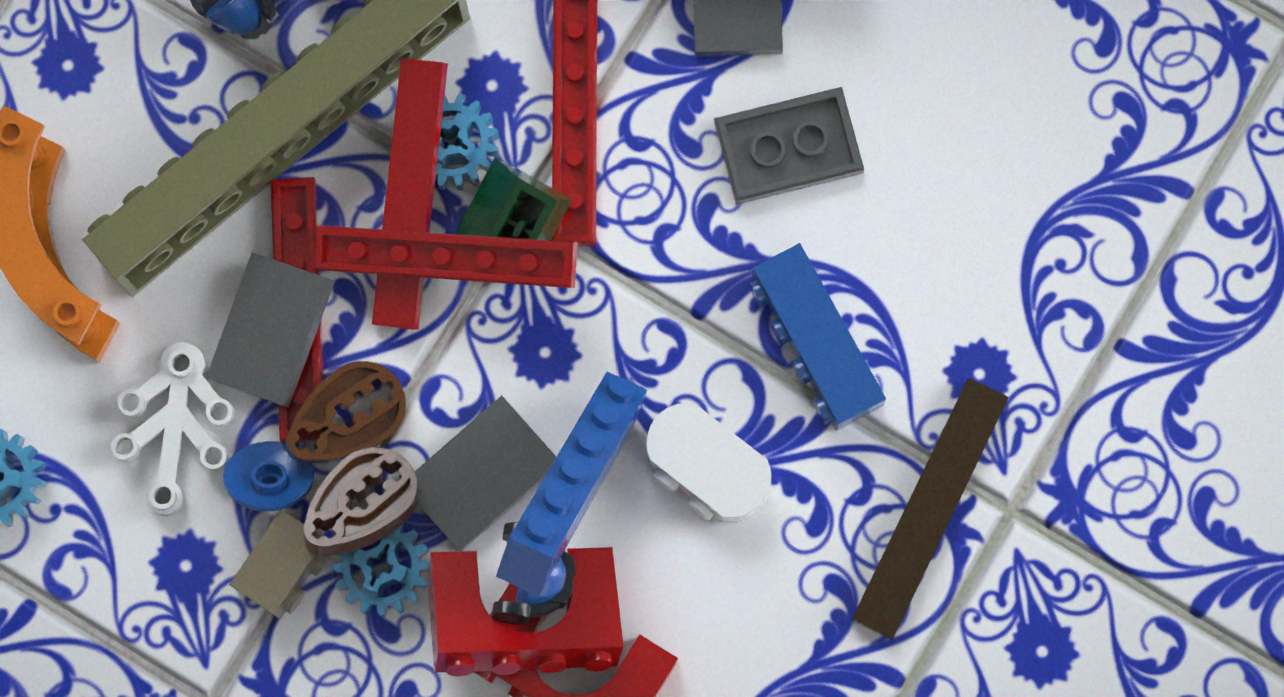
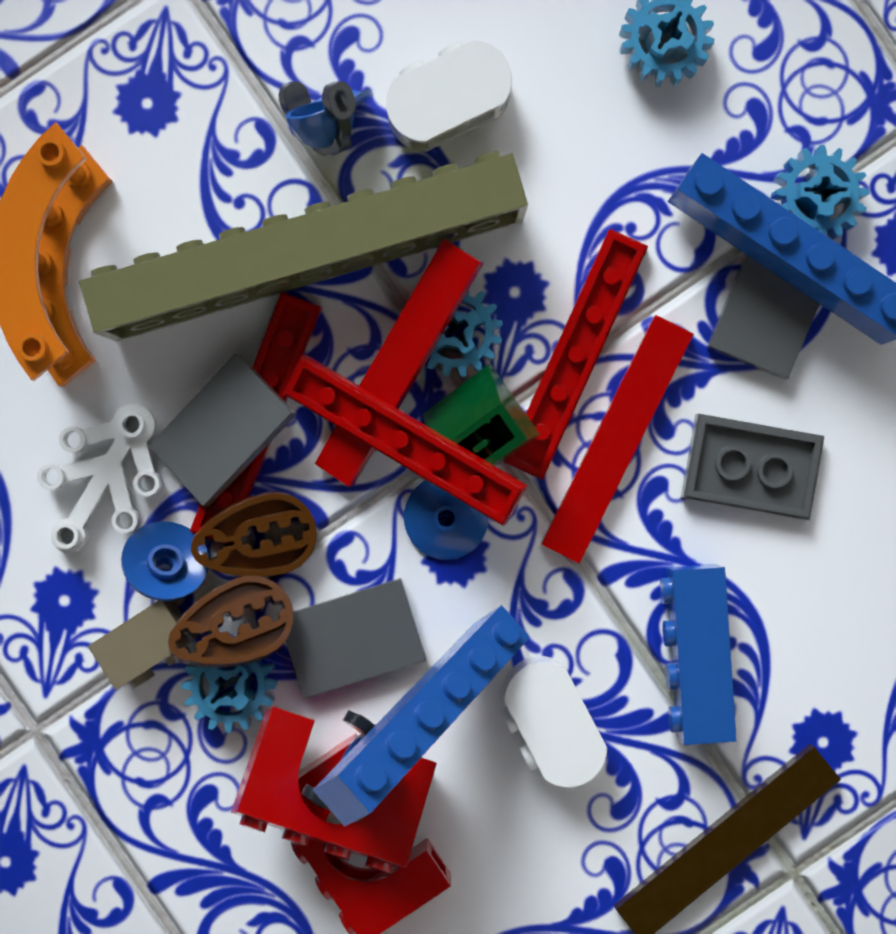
camera: 20 degrees right, 10 degrees up
none -> blue dish [404,480,489,560]
none -> red tile [540,315,694,564]

